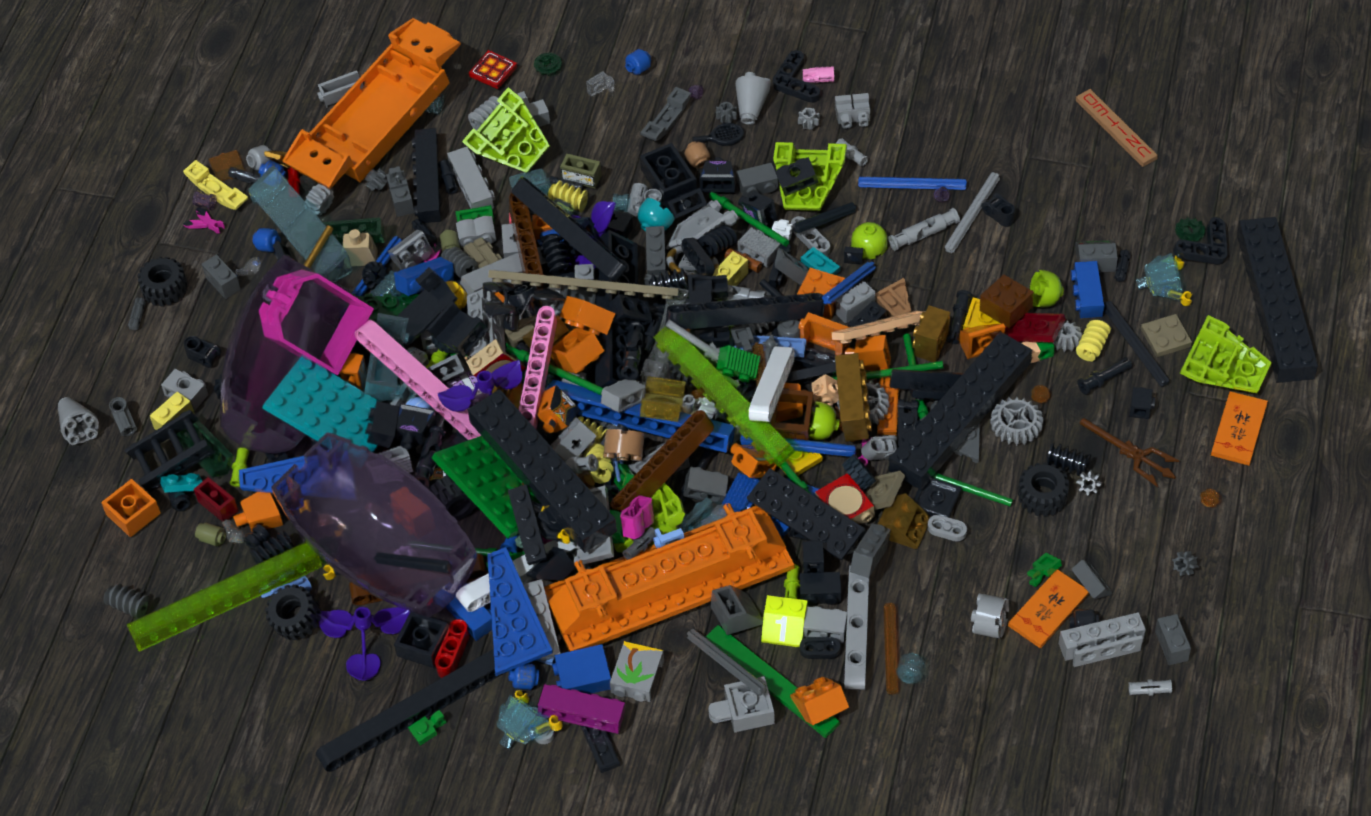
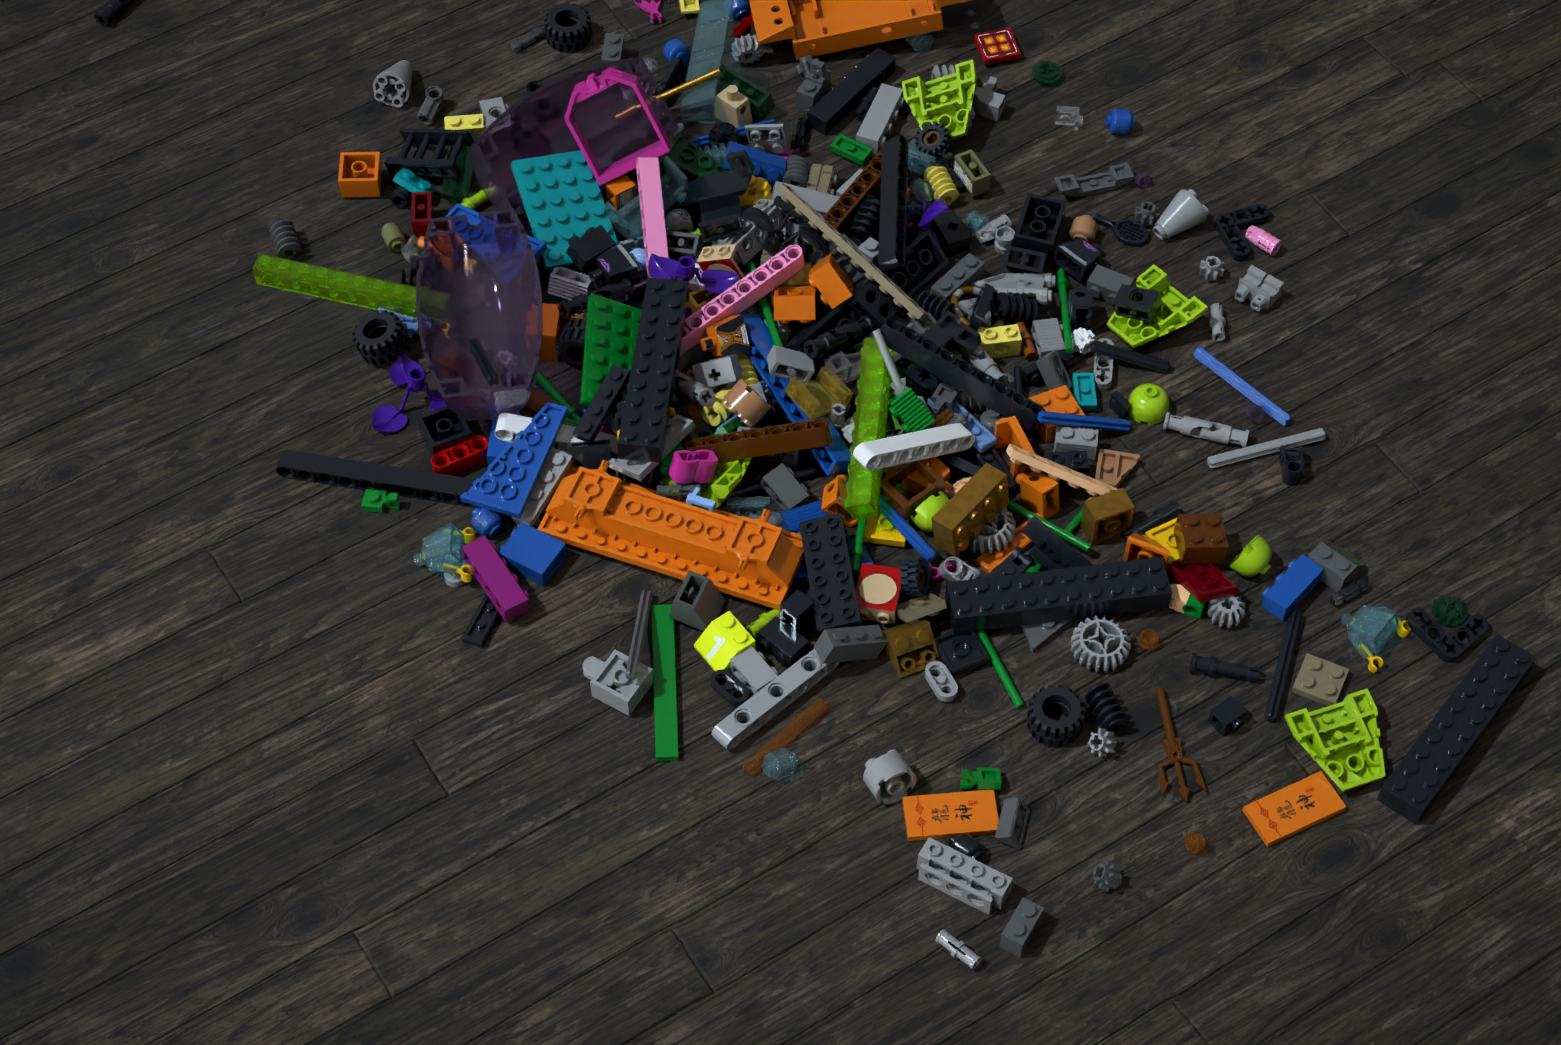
camera: 40 degrees right, 0 degrees up
olive brick [440,230,460,252] -> none
light grey brick [456,216,497,248] -> none
light grey panel [610,641,664,702] -> none
teal cylinder [638,198,675,232] -> none
orange slope [790,677,849,725] -> none
medium nougat tile [1076,89,1158,167] -> none
light yellow piece [1076,320,1111,362] -> none
none -> black bush [915,121,952,160]

